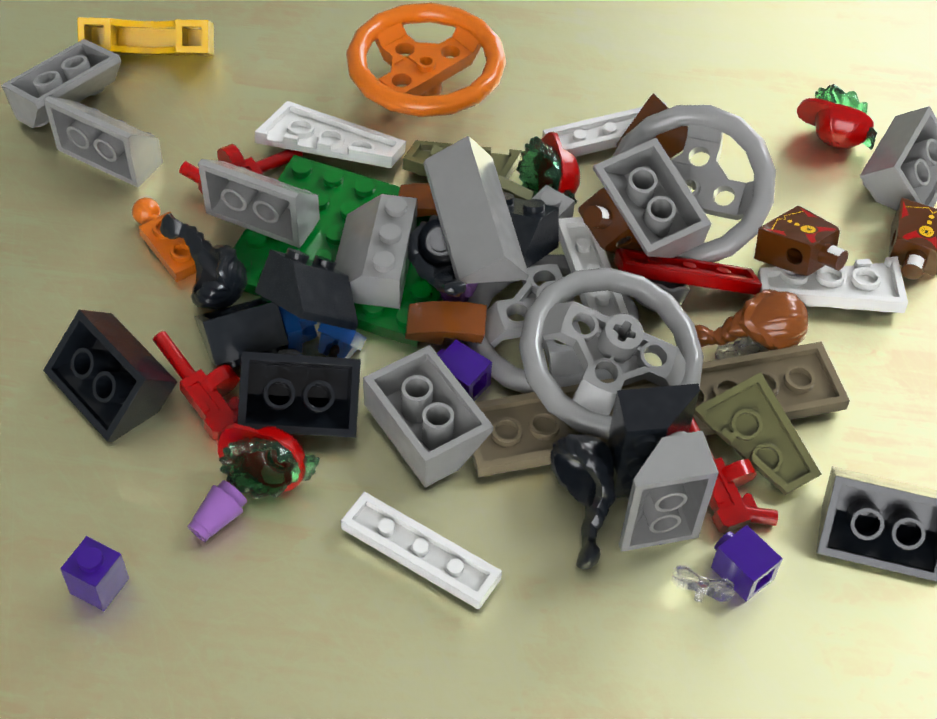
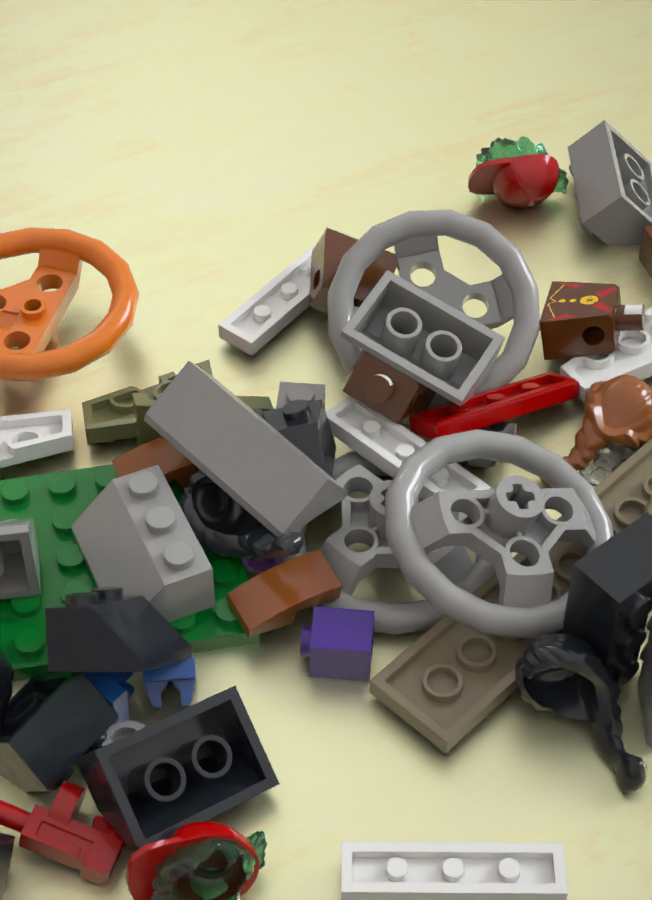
camera: 30 degrees left, 5 degrees down
light grey slope [363,345,494,488] -> none
clear green hair [516,132,580,205] -> none

